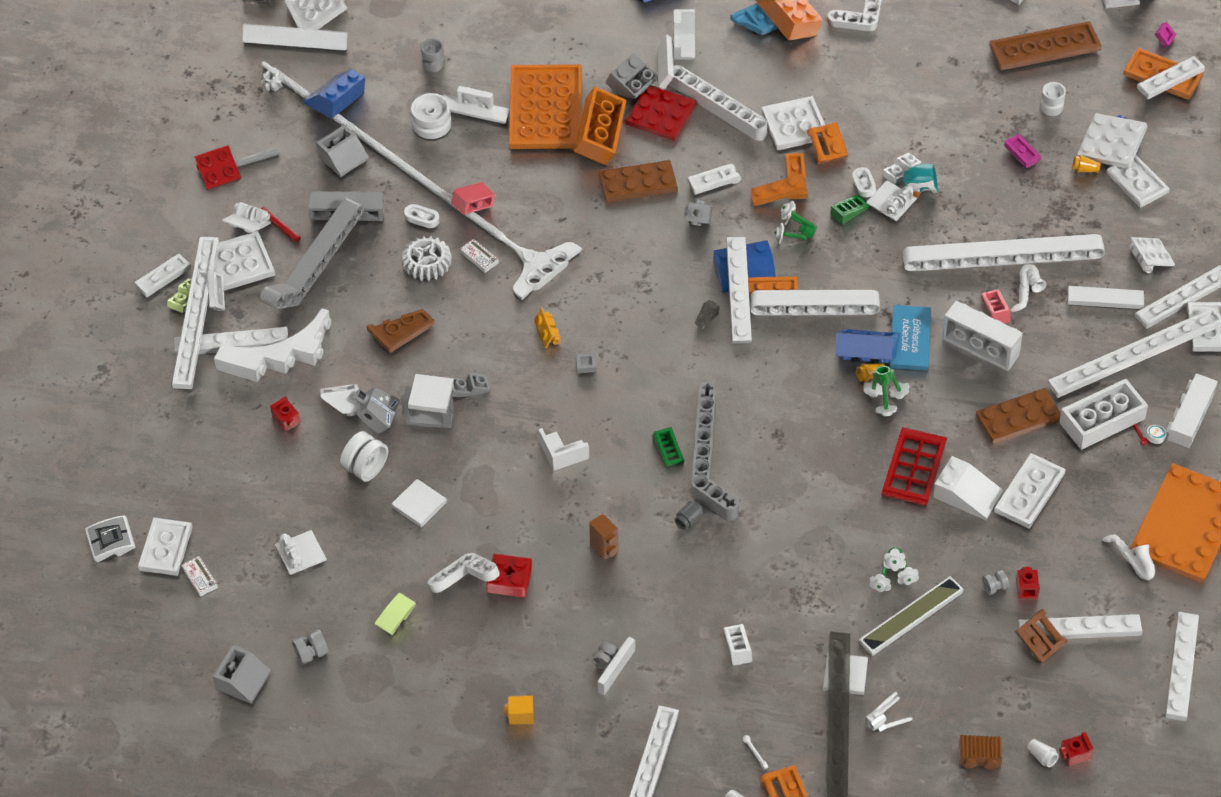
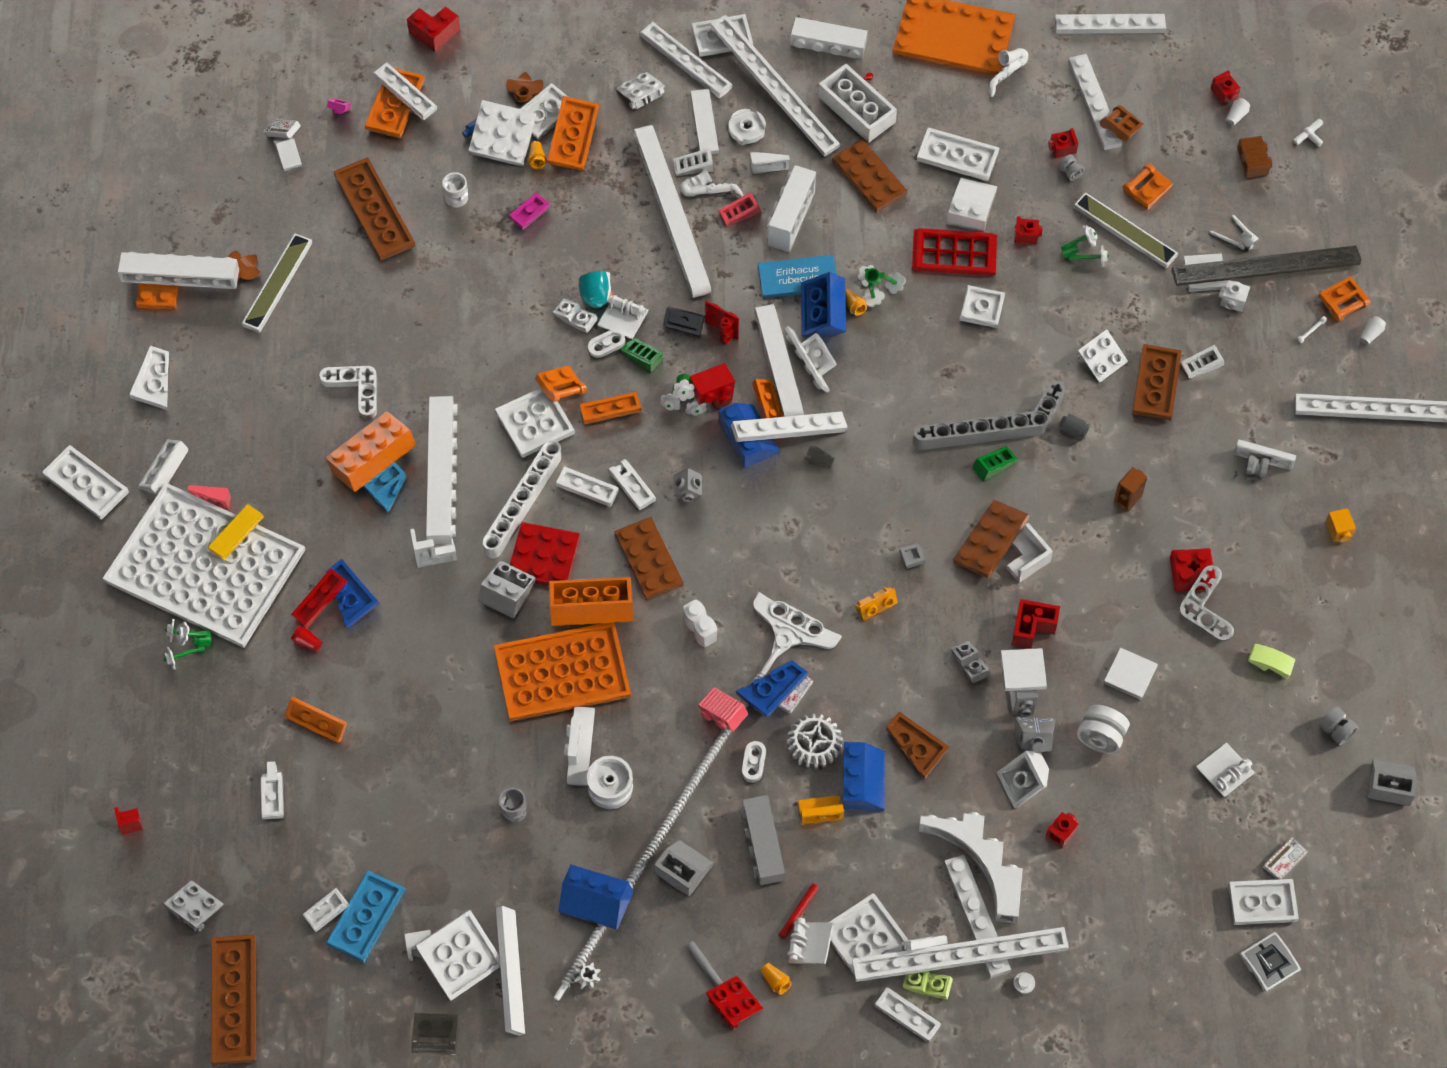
camera: 105 degrees left, 10 degrees up
light grey beam [260,197,364,309] -> none
white tile [657,34,674,90] -> none
orange plate [751,174,807,206] -> none
white tile [1146,425,1167,444] -> none
none -> white brick [426,396,458,545]
none -> dark orange plate [506,72,543,103]
none -> orange plate [547,96,600,172]
none -> white plate [556,467,619,507]
none -> black plate [663,306,705,336]
none -> white slope [673,149,713,176]
none -> white brick [683,599,717,648]
none -> red brick [689,363,735,408]
none -> red hinge [705,301,739,344]
none -> white plate [728,109,766,145]
none -> blue wing [736,660,808,718]
none -> white slope [750,152,790,174]
none -> light orange cone [761,963,792,995]
none -> white bracket [785,326,837,393]
none -> light orange panel [798,795,844,825]
none -> blue slope [842,742,885,811]
none -> dark orange plate [953,499,1029,579]
none -> white plate [960,285,1005,328]
none -> red brick [1011,599,1061,649]
none -> white plate [1013,972,1035,994]
none -> red brick [1014,216,1043,244]
none -> white hinge [1077,329,1128,383]
none -> orange plate [1123,163,1173,209]
none -> dark orange plate [1132,344,1182,421]
none -> white brick [1219,280,1250,312]

